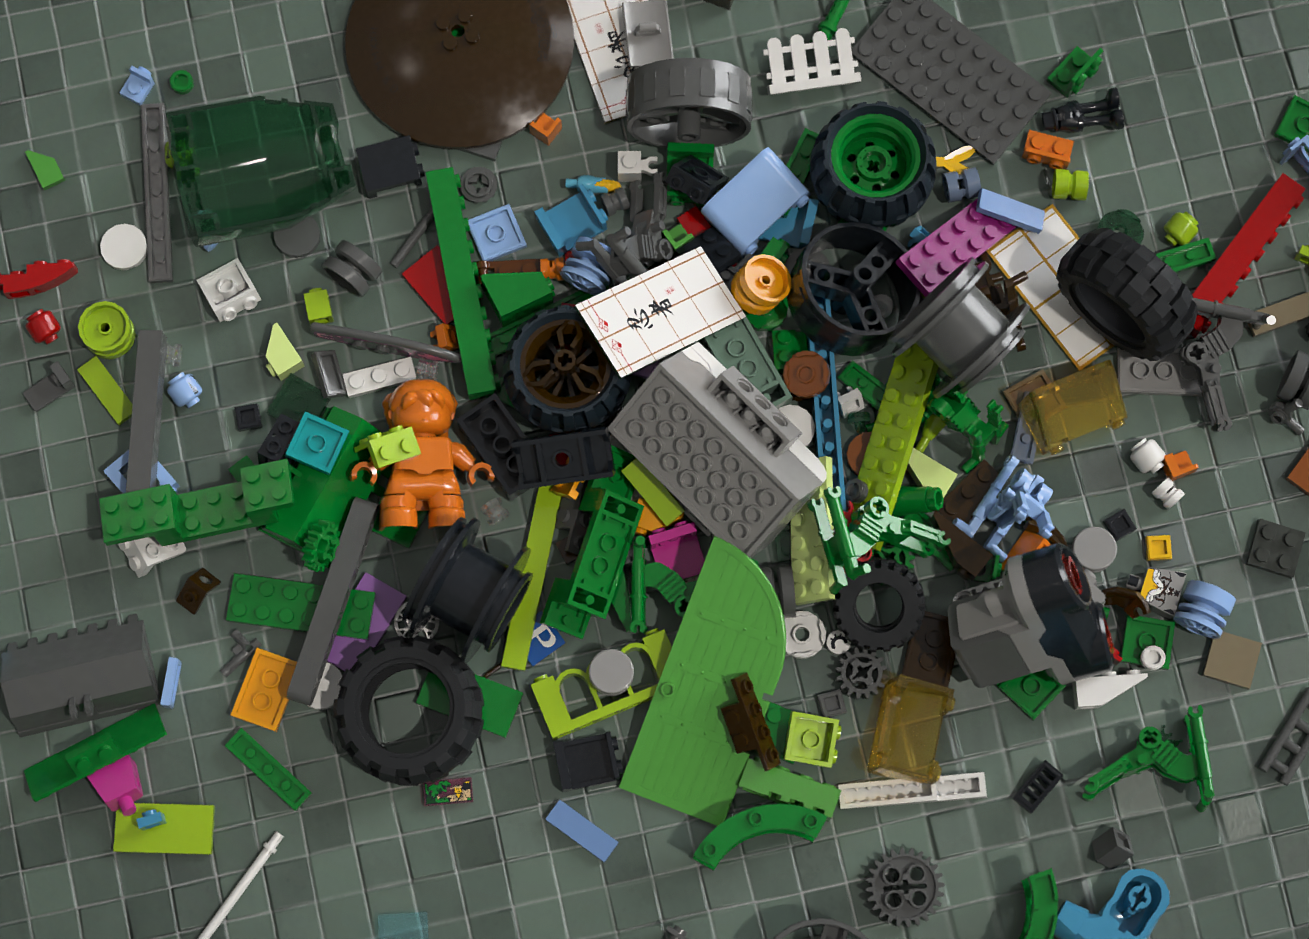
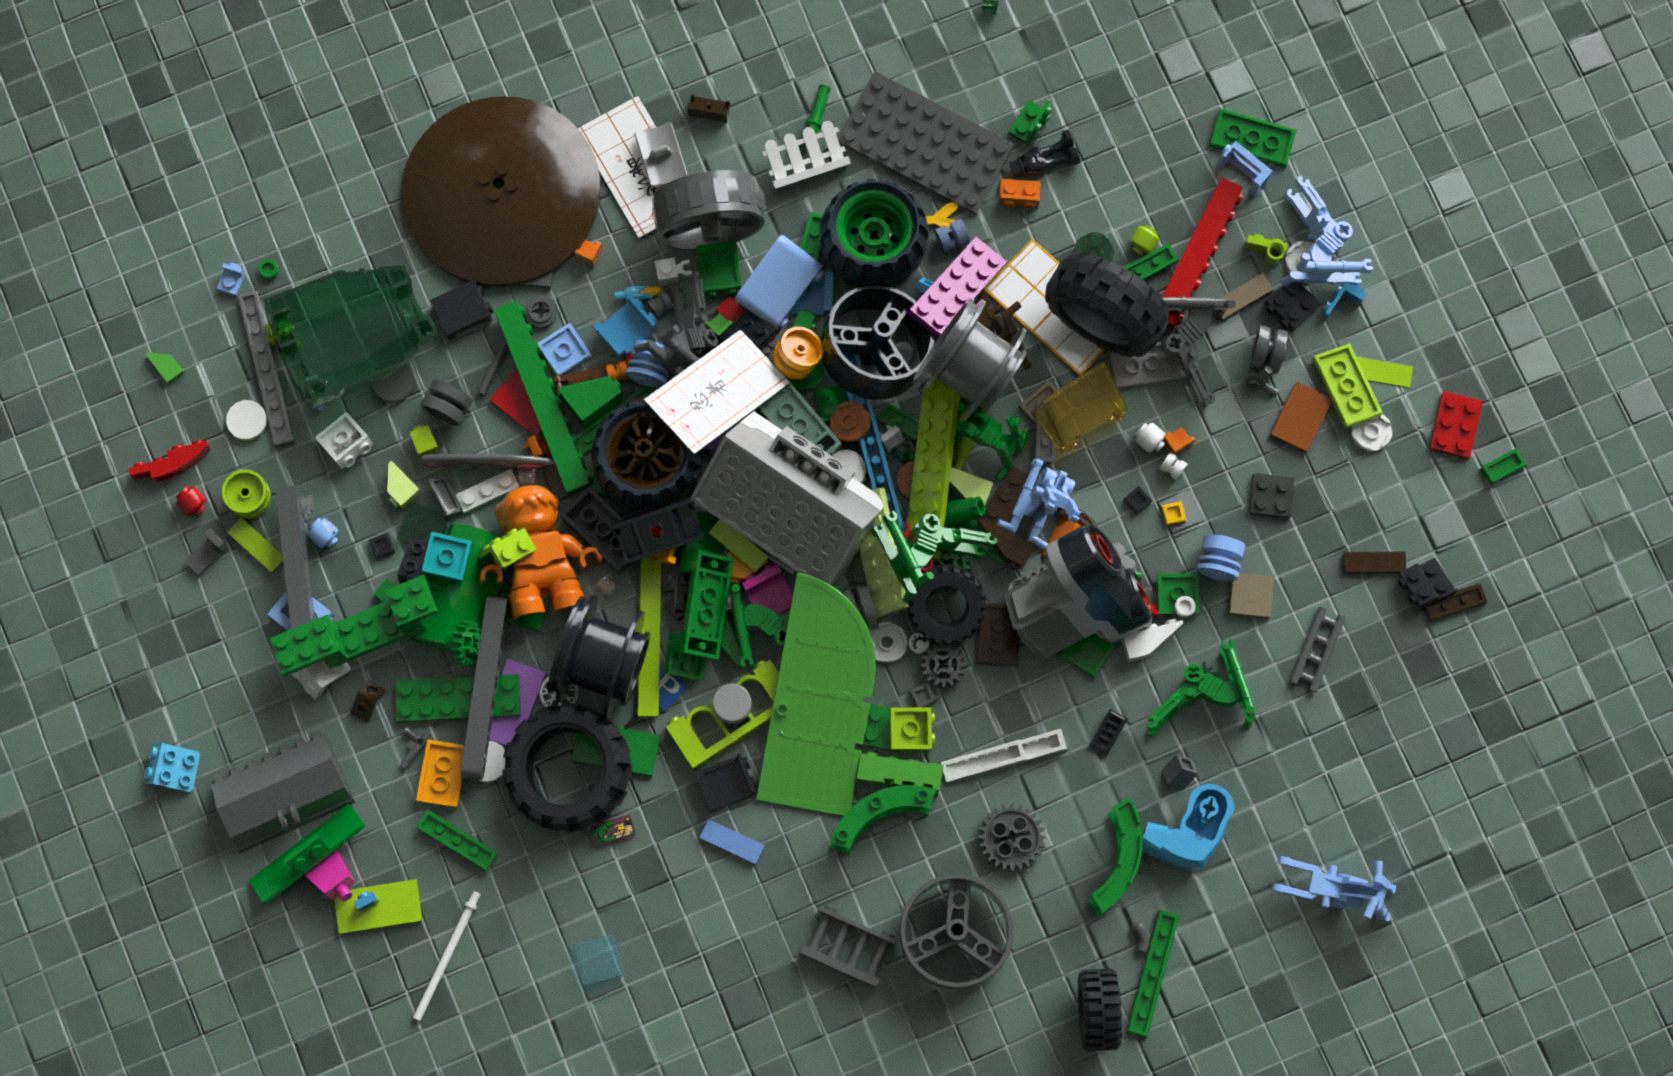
camera: 10 degrees left, 0 degrees up
light blue tile [160,657,182,709] -> none
black plate [665,155,729,205] -> none
dark brown bracket [720,672,781,771] -> none
dark grey tile [845,478,868,504] -> none
clear yellow windscreen [868,674,955,785] -> none
green bracket [968,555,1002,583] -> none
medium blue tile [976,188,1045,234] -> none
lime wheel [1052,169,1089,201] -> none
light grey head [1071,527,1117,573] -> none
dark brown piece [1101,586,1151,619] -> none
torso [1126,568,1187,620] -> none

